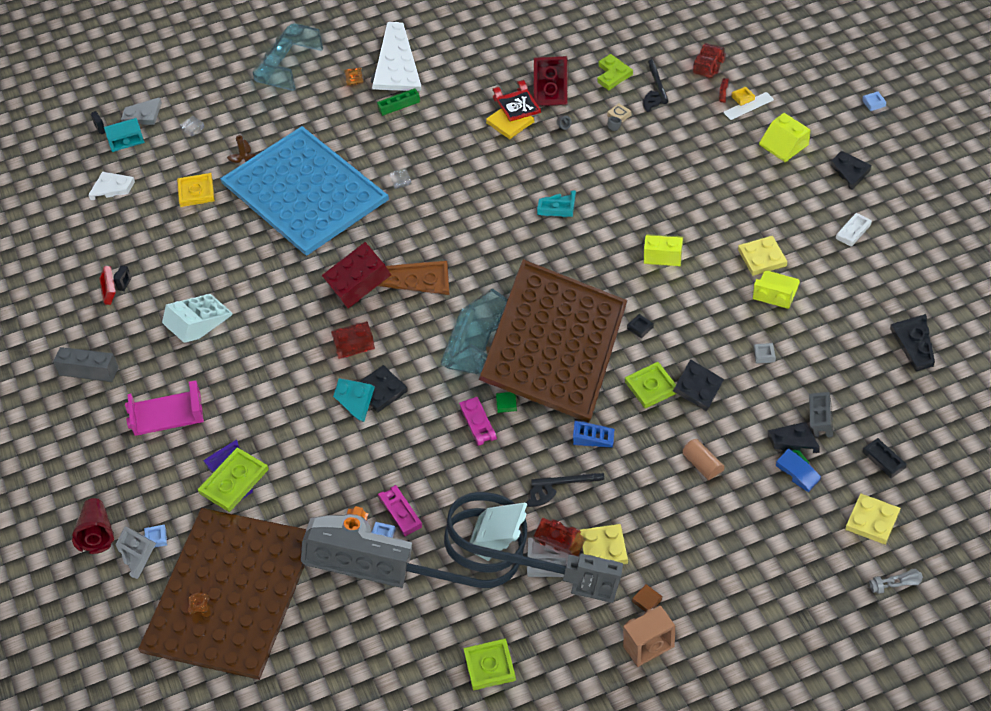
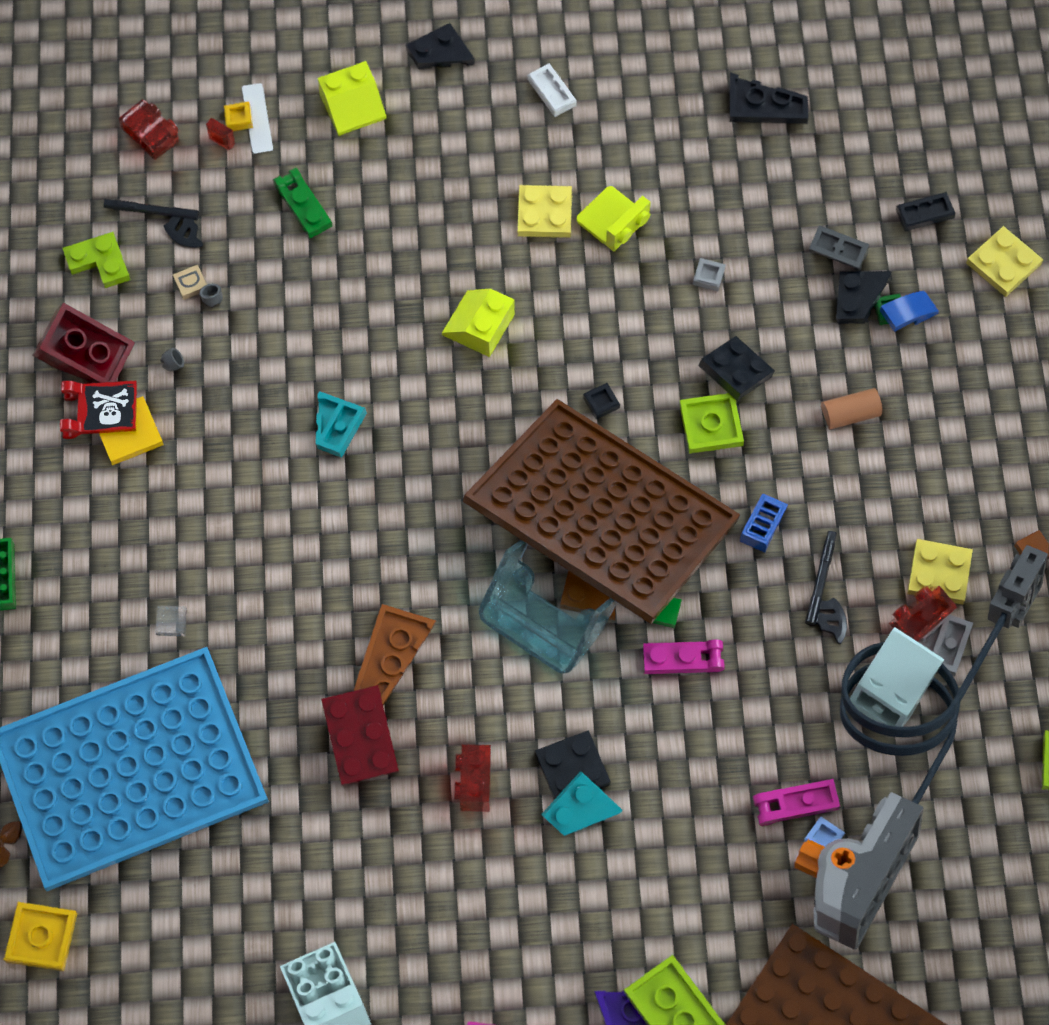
camera: 75 degrees left, 15 degrees up
none -> green plate [273,167,333,239]

